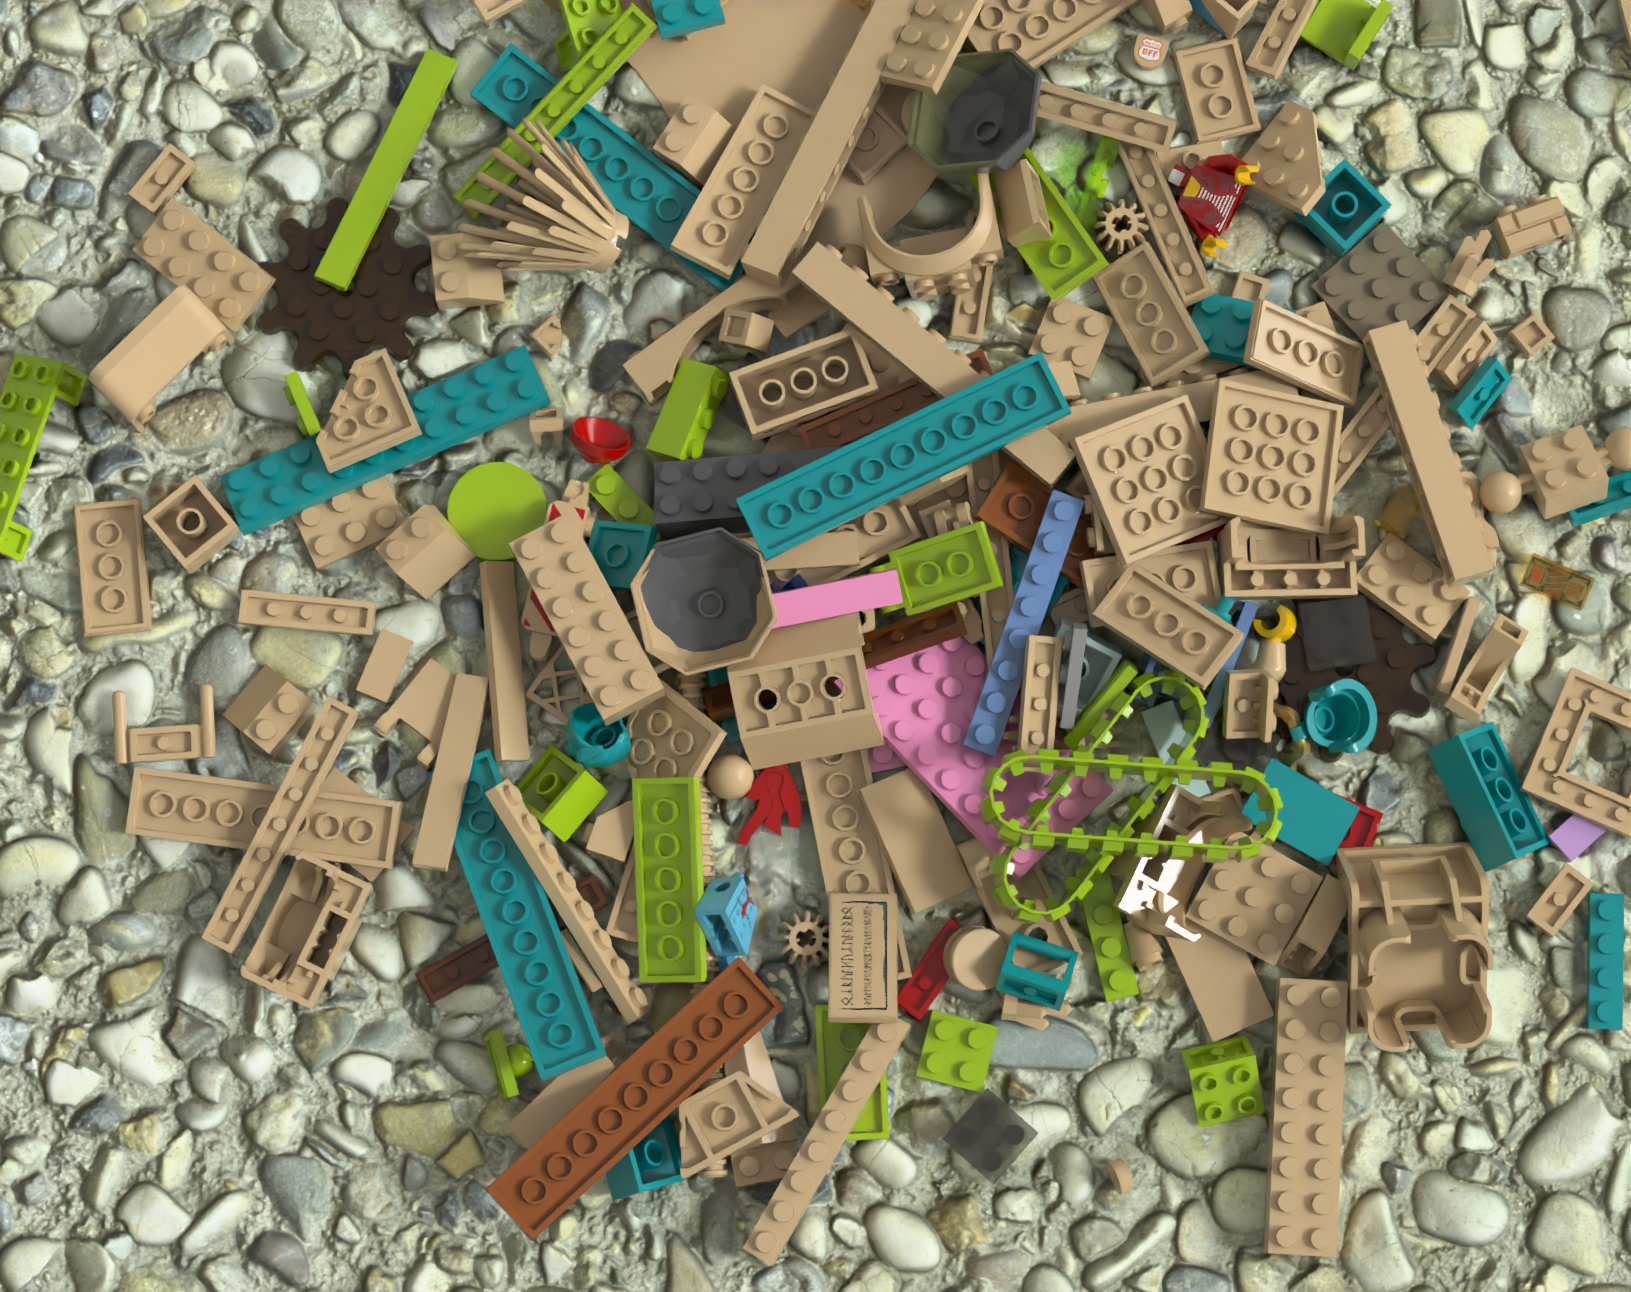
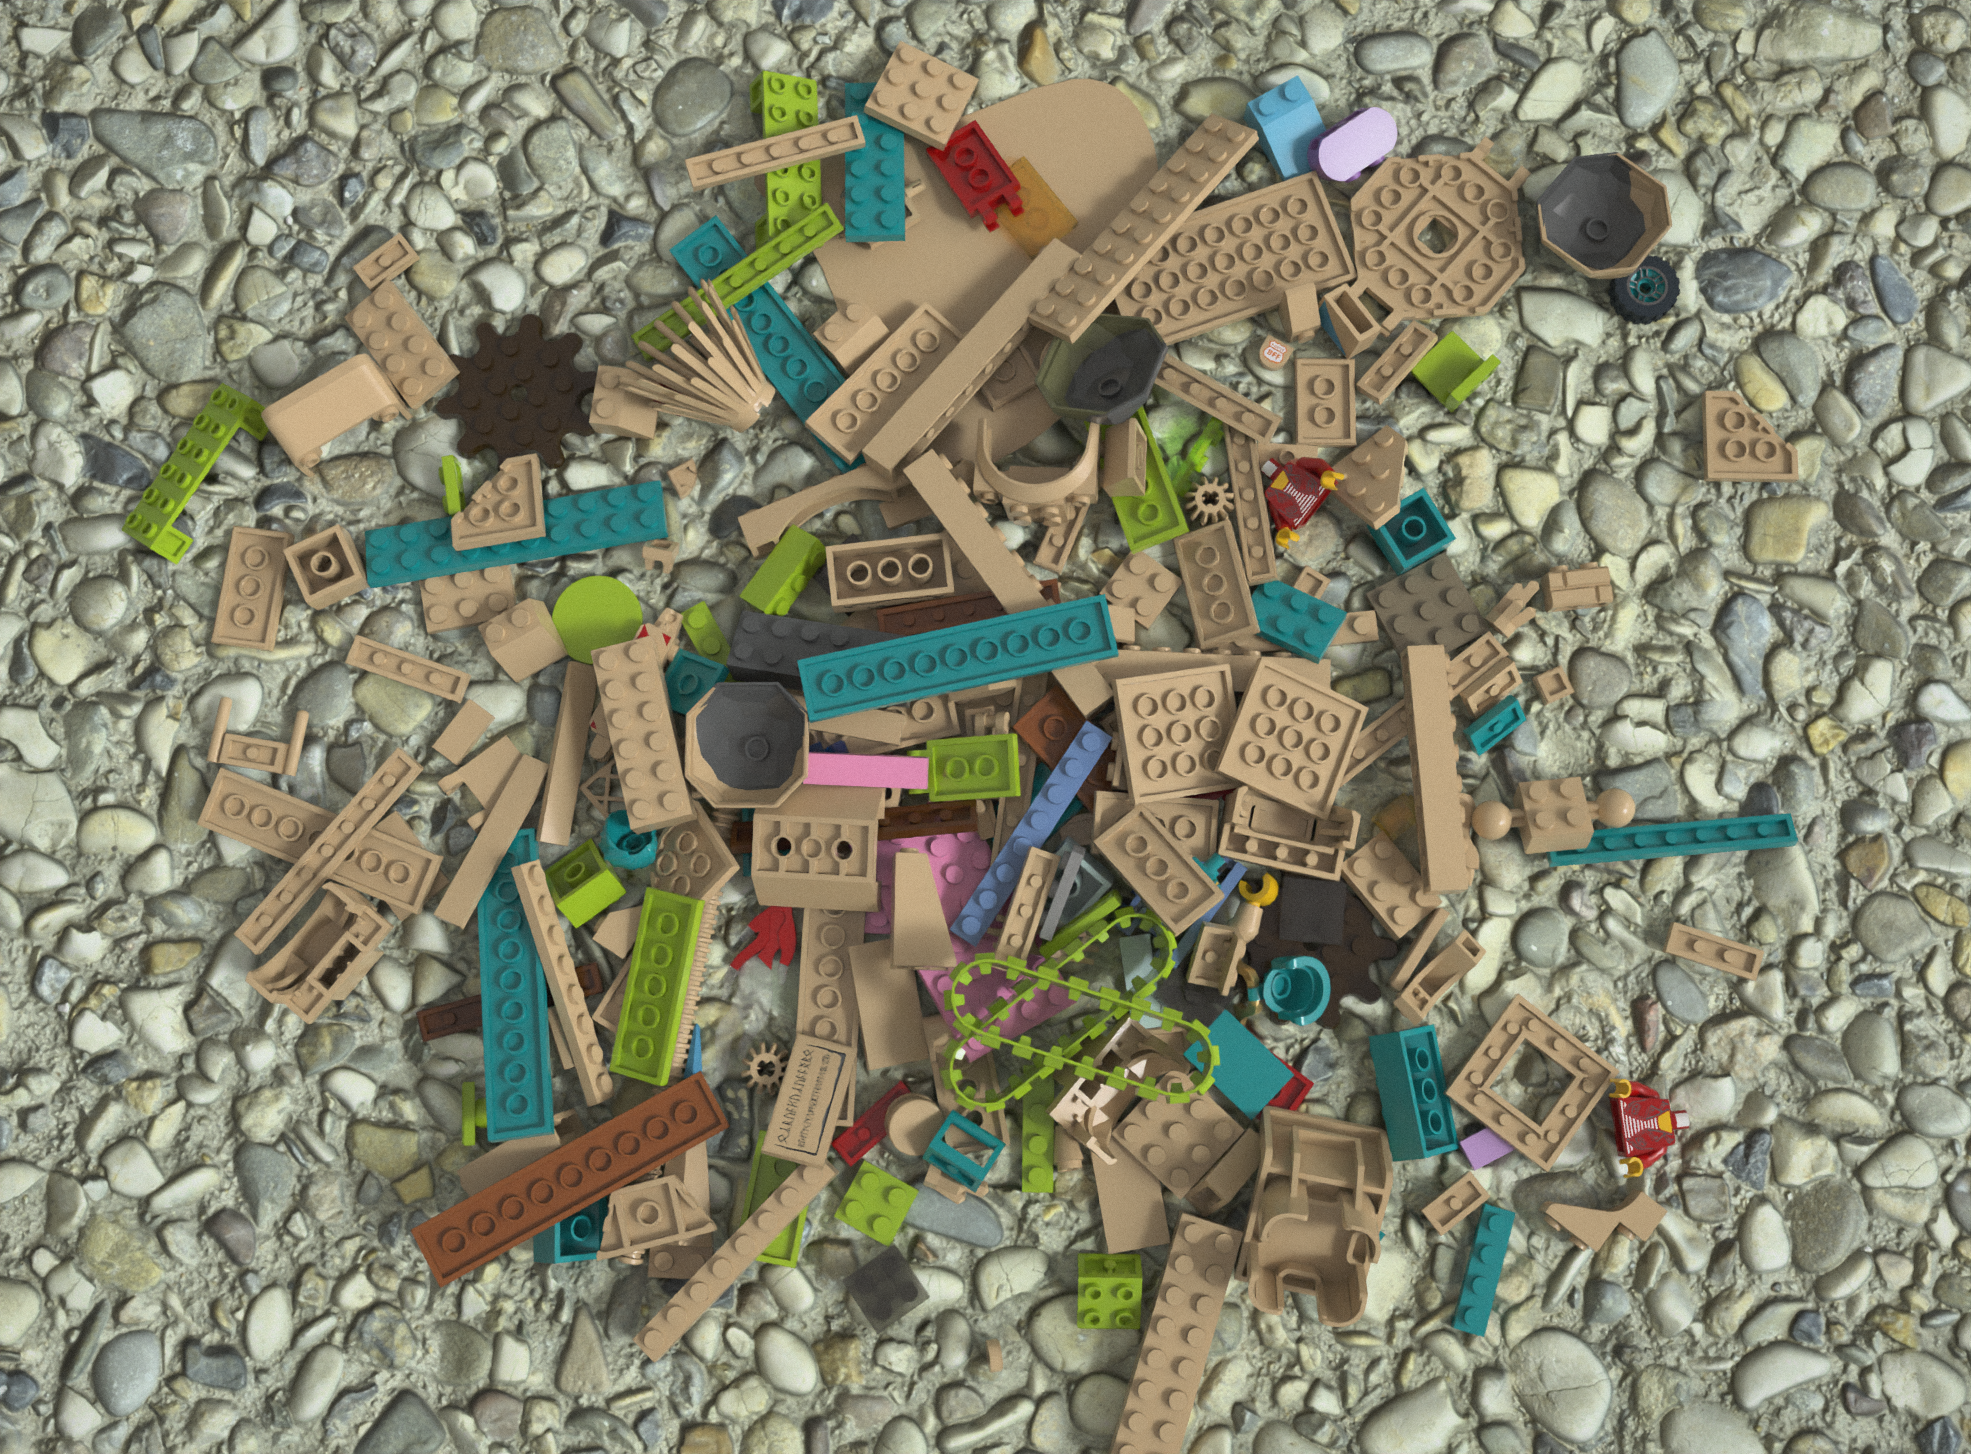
camera: 20 degrees right, 0 degrees up
tan slope [222,664,317,758] -> none
lime tile [314,48,458,292] -> none
red piece [570,417,631,465] -> none
medium azure torso [694,872,757,957] -> none
tan piece [707,753,754,800] -> none
tan brick [718,308,774,353] -> none
tan tile [1243,298,1365,409] -> none
clear yellow tile [1519,553,1595,611] -> none
none -> tan slope [890,848,957,971]

